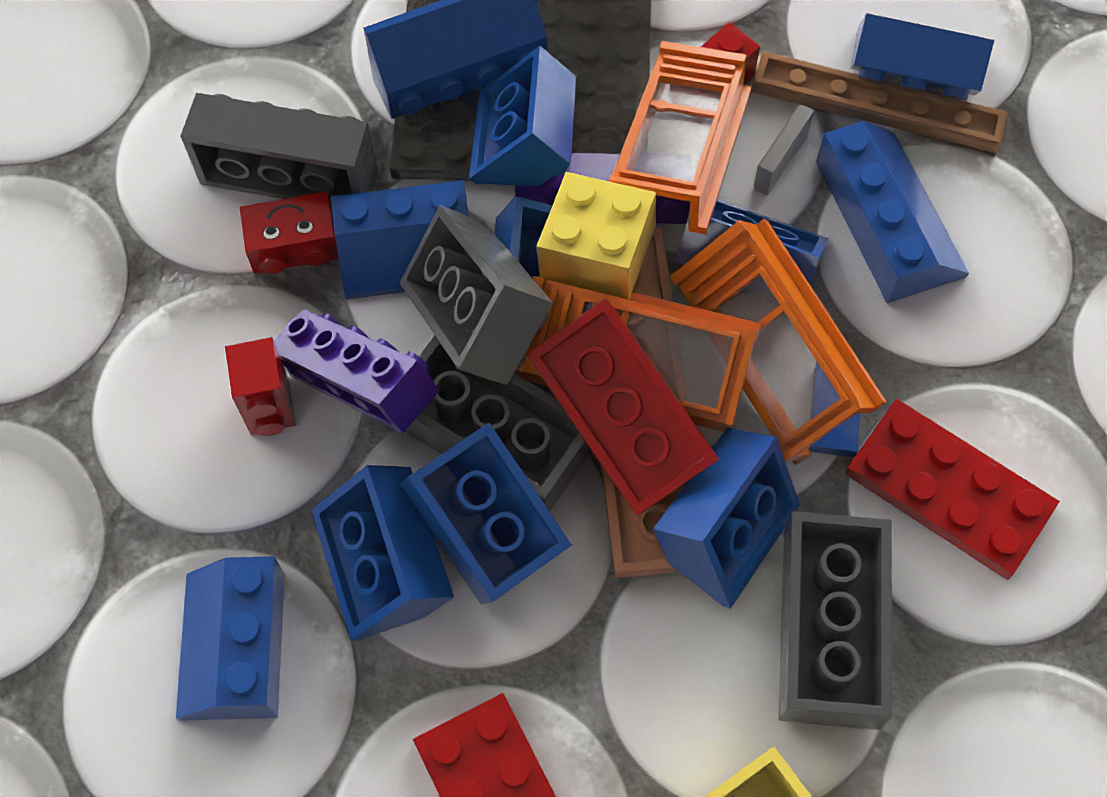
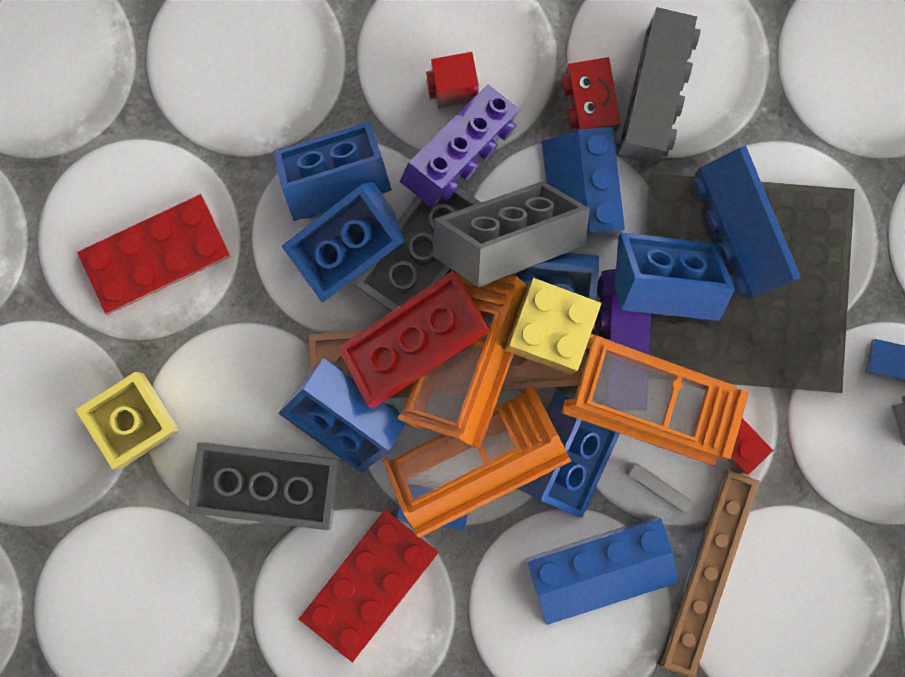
camera: 90 degrees right, 20 degrees up
blue slope [176,556,285,721] -> none
blue slope [850,13,995,100] -> none

